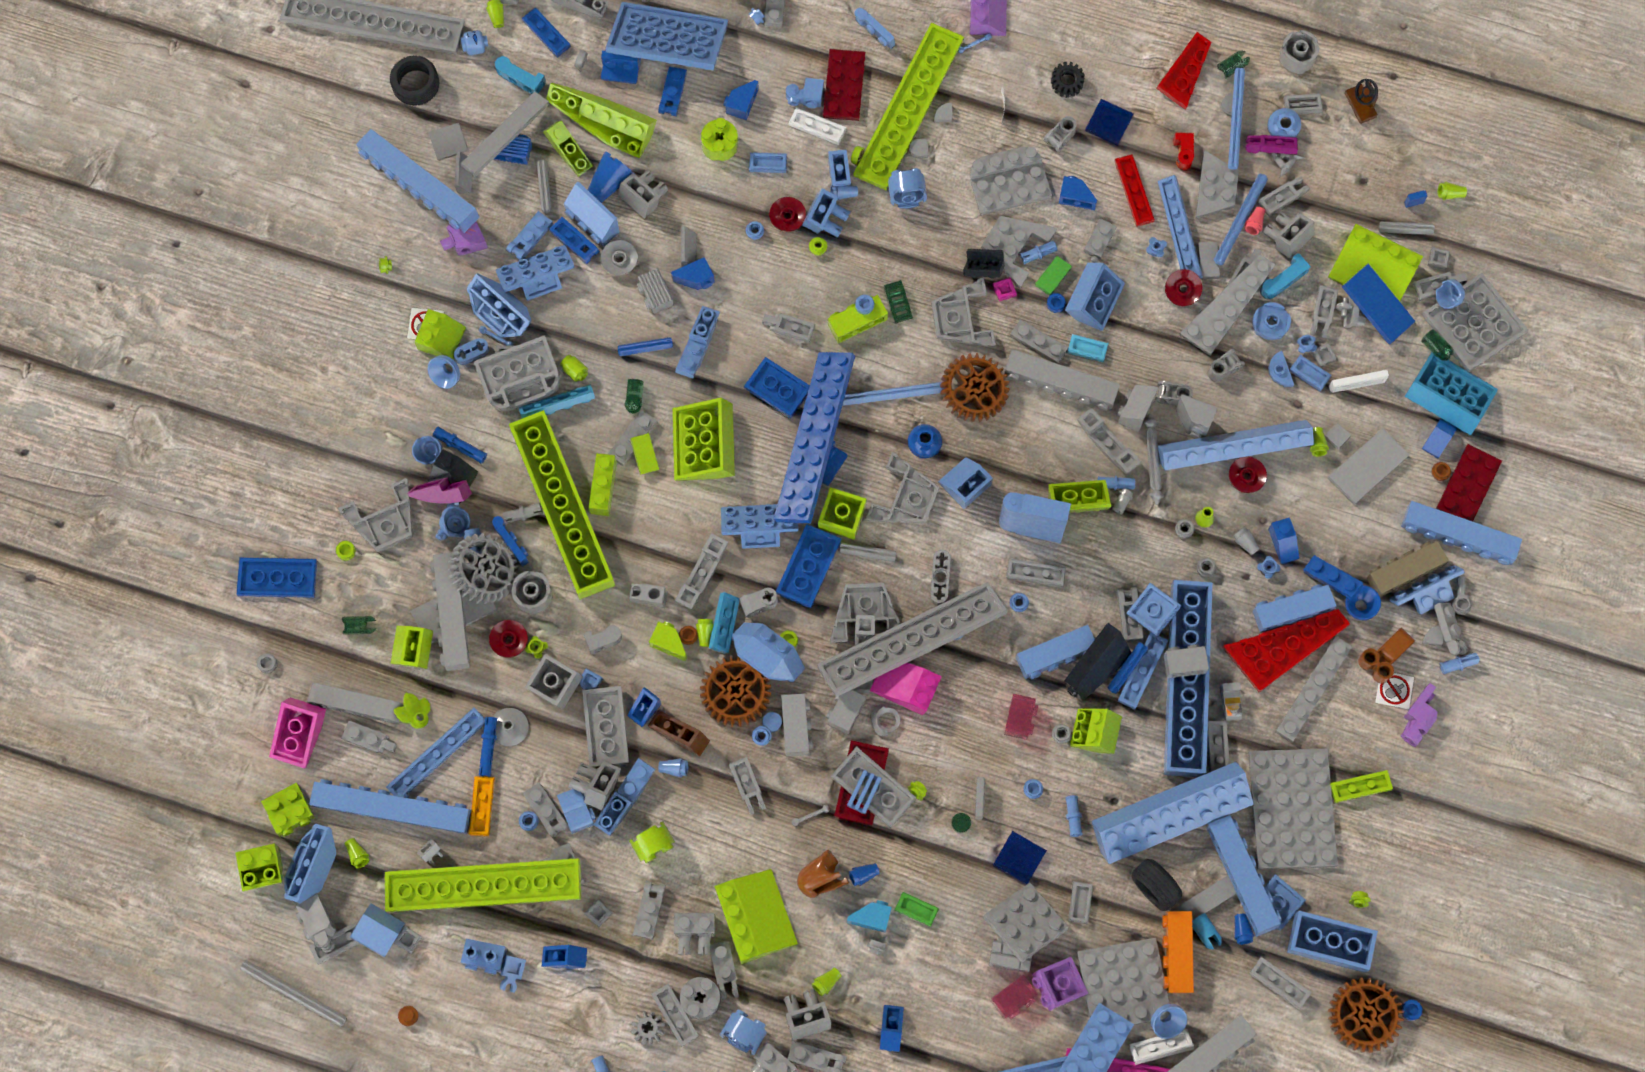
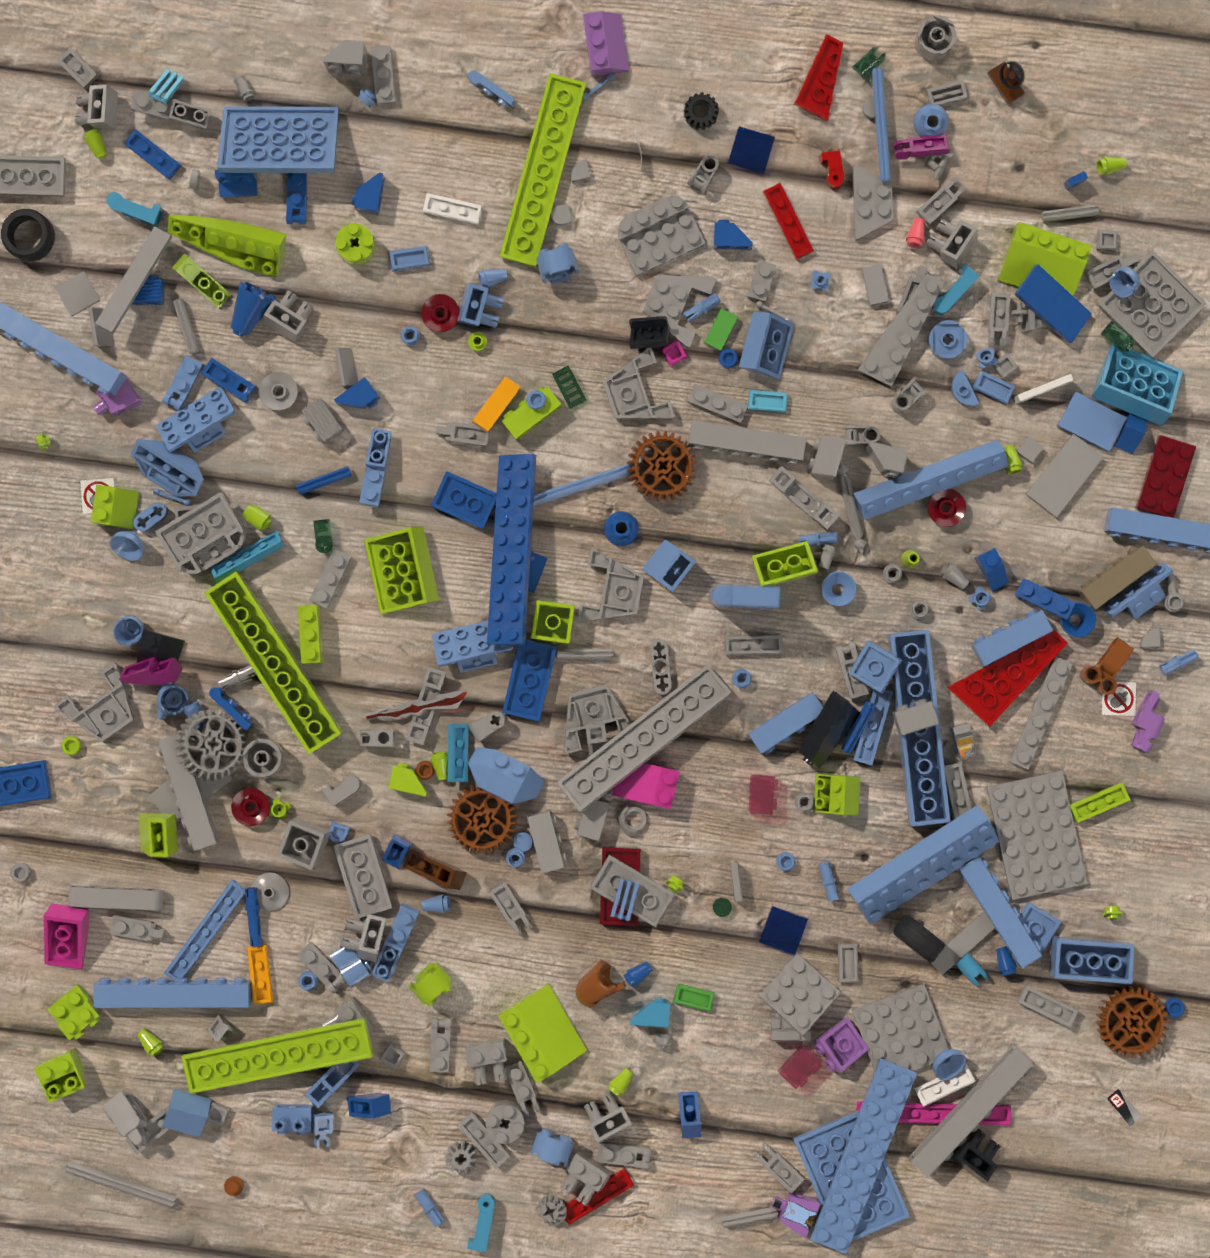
camera: 10 degrees left, 15 degrees up
medium blue wedge [284,824,337,903] -> none
clear green piece [342,616,377,635] -> none
lime plate [393,693,431,729] -> none
blue pin [432,426,487,464] -> none
medium blue head [461,30,488,56] -> none
medium blue slope [564,182,620,247] -> none
lime tile [630,433,659,475] -> none
lime tile [780,630,798,648] -> none
medium blue brick [786,78,824,108] -> none
light grey hinge [792,805,830,826] -> none
dark red plate [823,49,866,121] -> none
medium blue slope [828,150,851,187] -> none
lime tile [851,146,865,165] -> none
medium blue tile [1158,175,1203,278] -> none
orange brick [1162,911,1194,993] -> none
dark red dish [1165,269,1203,307] -> none
medium blue axle [1214,173,1268,265] -> none
dark orange plate [1431,462,1451,481] -> none
light grey hinge [1434,603,1468,655] -> none
none -> medium blue slope [304,1061,360,1108]
none -> light grey sword [366,689,467,721]
none -> light orange tile [472,376,521,433]
none -> medium blue piece [821,571,857,606]
none -> medium blue tile [1057,392,1127,452]

